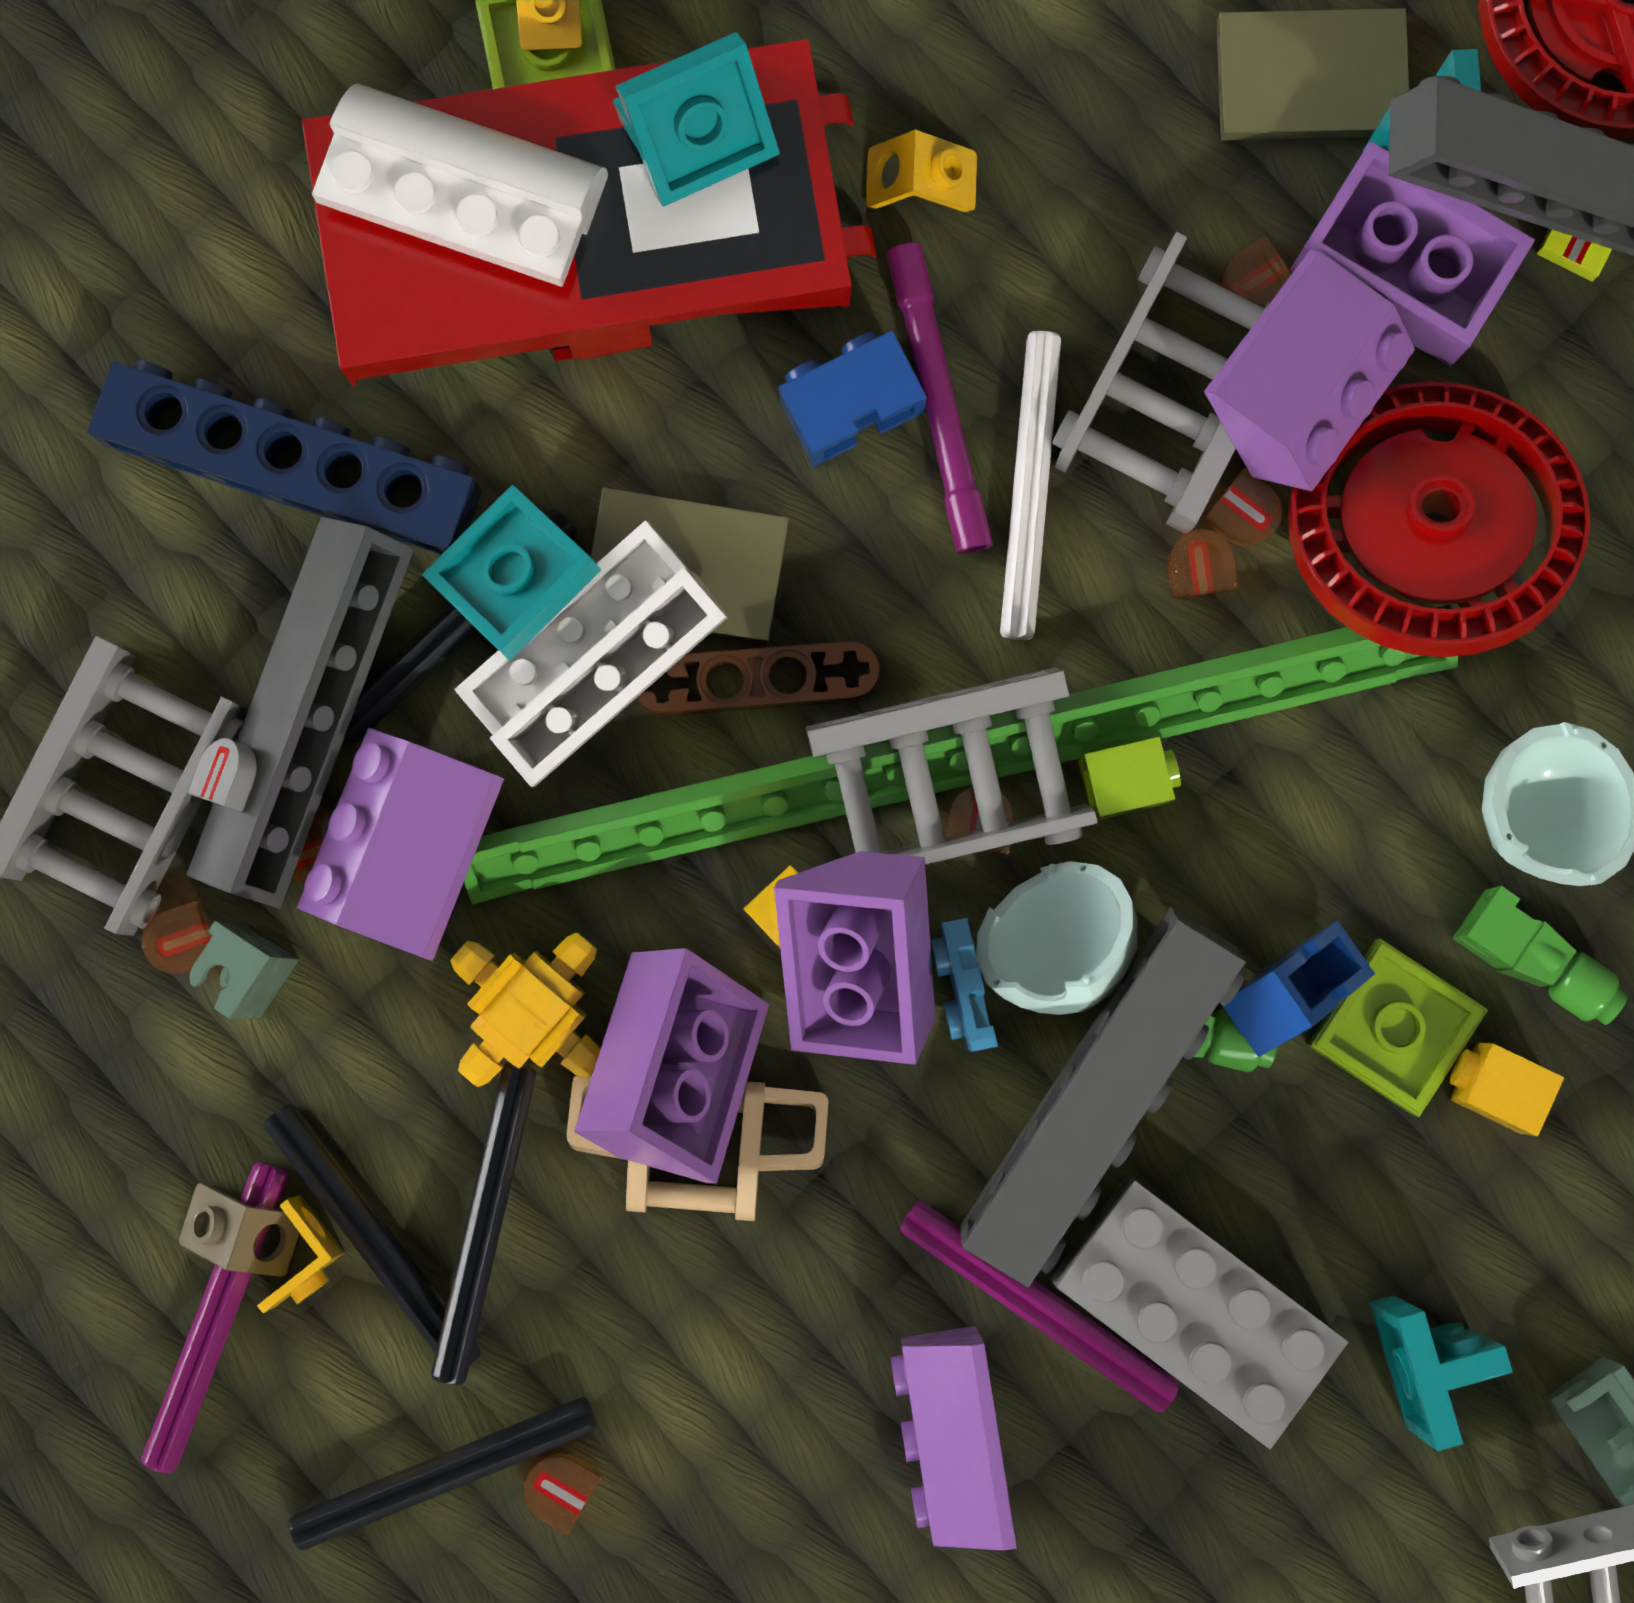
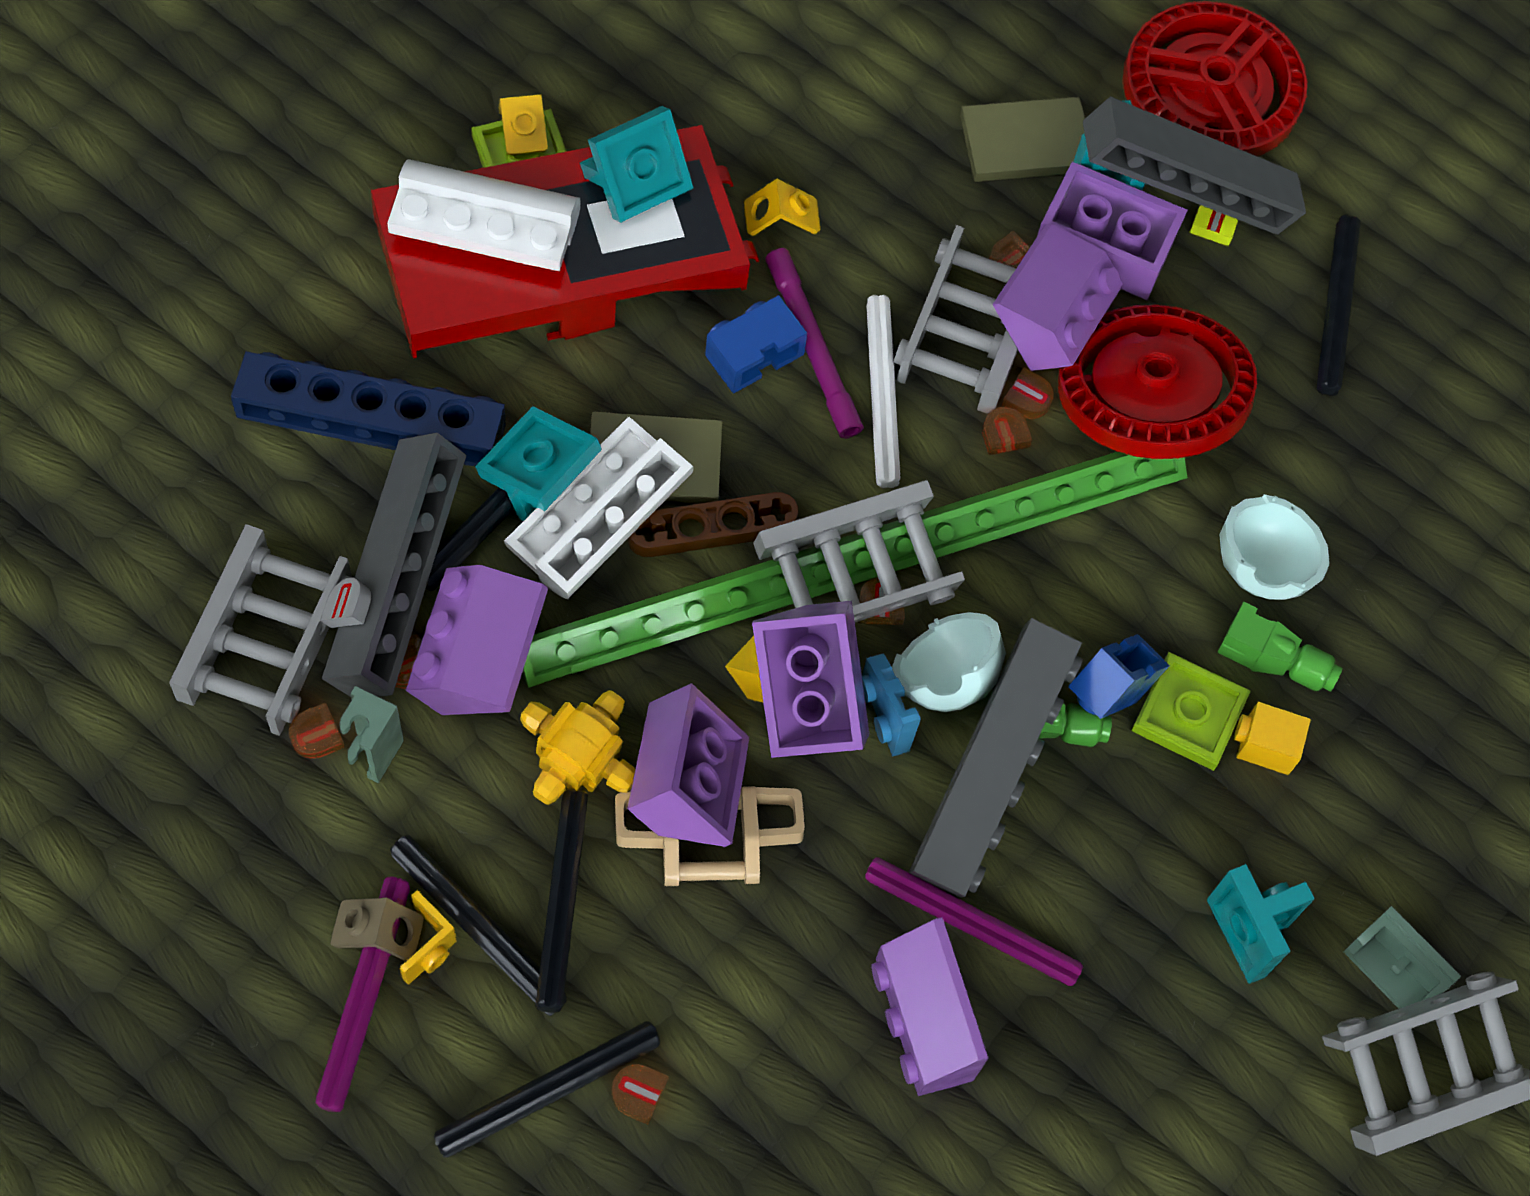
camera: 20 degrees left, 20 degrees down
light grey brick [1050,1176,1349,1450] -> none
lime brick [1078,737,1181,821] -> none

